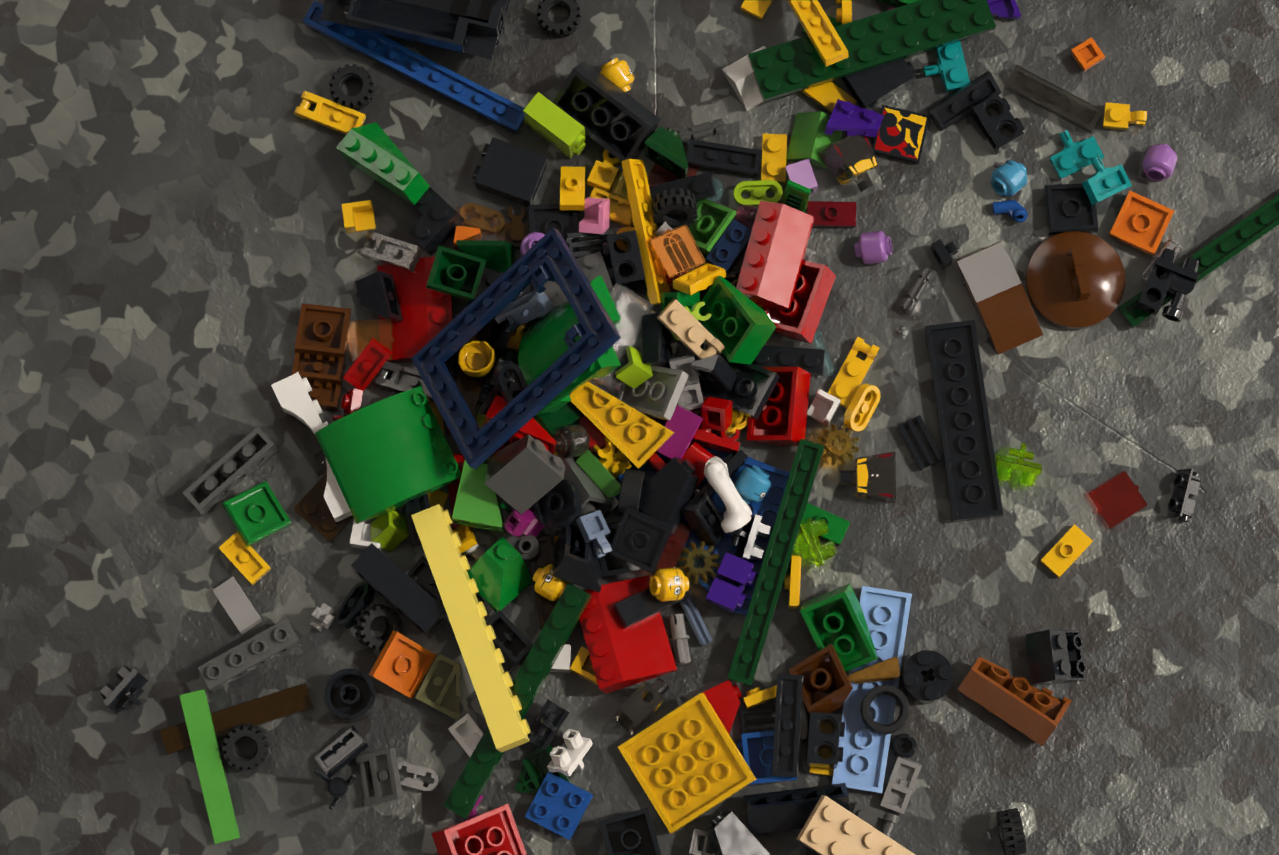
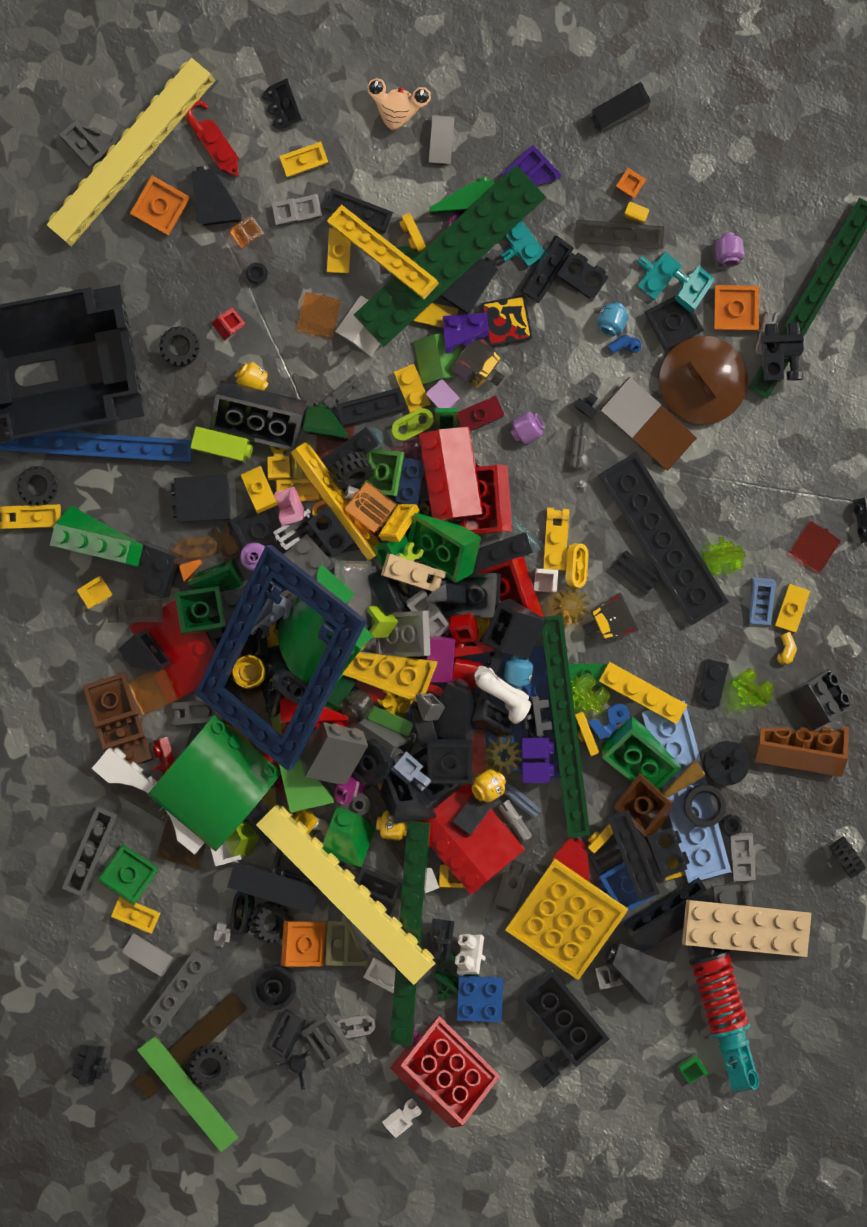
camera: 30 degrees left, 10 degrees up
red plate [343,337,392,391] -> none
yellow plate [1103,102,1147,131] -> none
none -> red slope [212,307,246,340]
none -> clear orange piece [297,292,341,338]
none -> dark grey slope [415,694,445,721]
none -> black slope [482,599,547,659]
none -> blue leg [587,704,630,740]
none -> yellow plate [599,662,687,725]
none -> yellow slope [624,202,649,225]
none -> black plate [697,659,729,707]
none -> clear neon green hips [731,668,775,707]
none -> medium blue slope [749,577,776,626]
none -> yellow arm [777,632,797,665]

